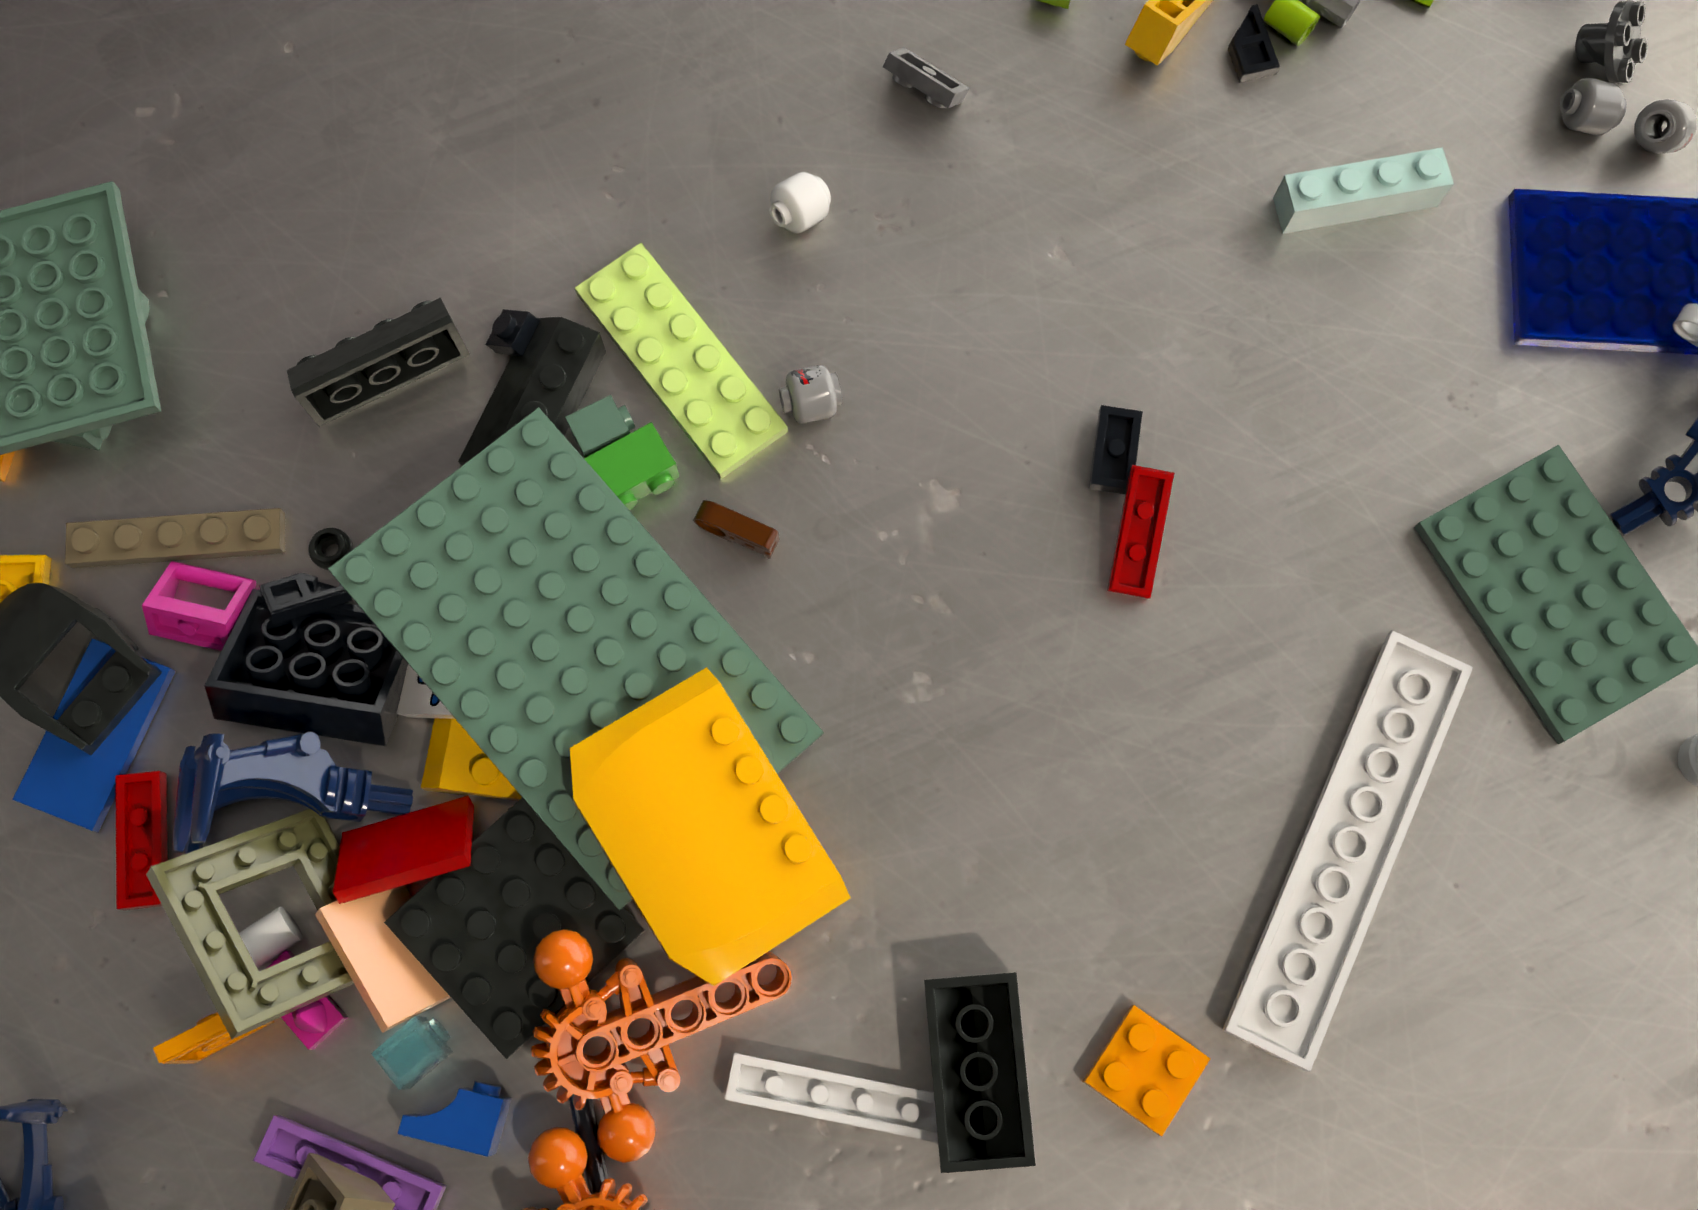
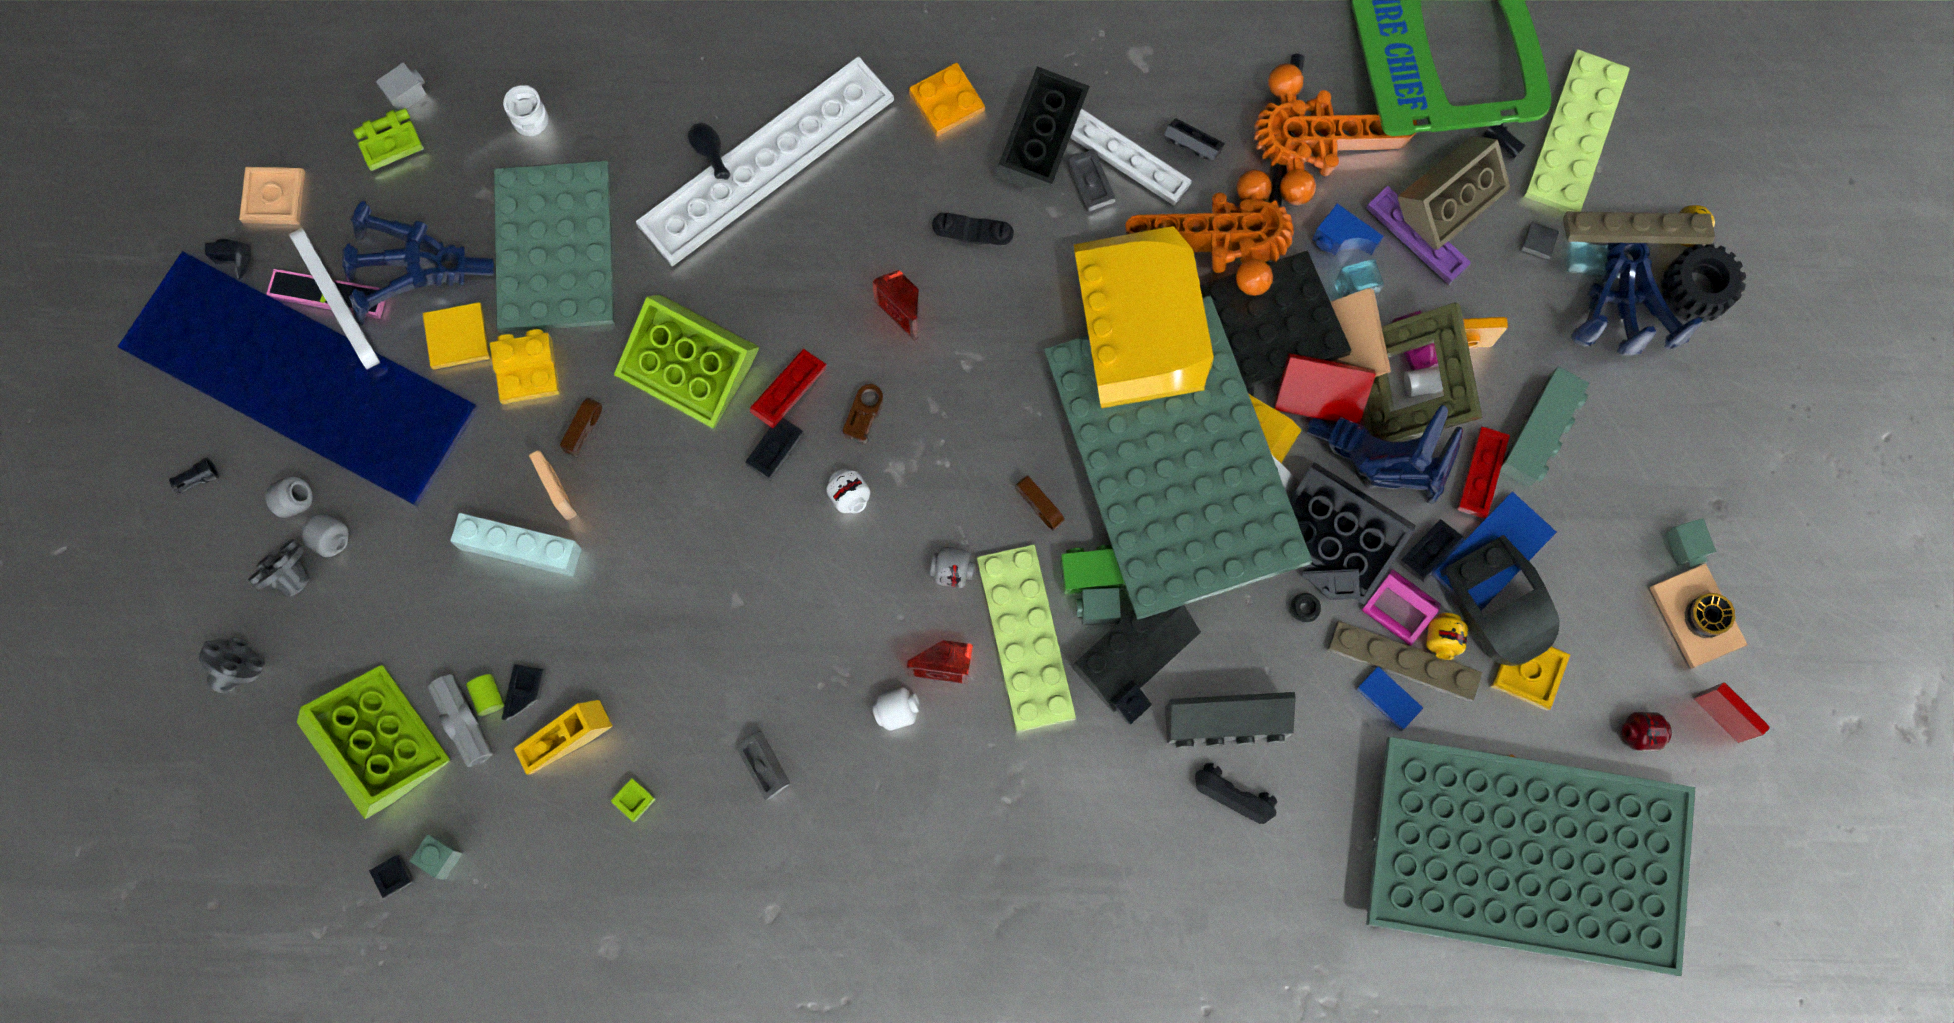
camera: 155 degrees left, 0 degrees up
none -> yellow tile [423,302,491,370]
none -> yellow plate [490,329,560,404]
none -> light nougat tile [529,451,577,521]
none -> reddish brown piece [560,398,603,458]
none -> lime slope [614,294,759,428]
none -> black piece [688,122,731,180]
none -> white head [827,469,870,514]
none -> reddish brown piece [843,384,884,444]
none -> clear red slope [872,270,919,341]
none -> clear red slope [907,640,973,685]
none -> black piece [932,212,1014,245]
none -> flat silver plate [1067,149,1115,212]
none -> black plate [1164,118,1225,161]
none -> black piece [1195,763,1277,824]
none -> blue tile [1356,666,1423,731]
none -> black plate [1401,519,1464,582]
none -> yellow head [1426,613,1468,660]
none -> sand green brick [1500,366,1590,488]

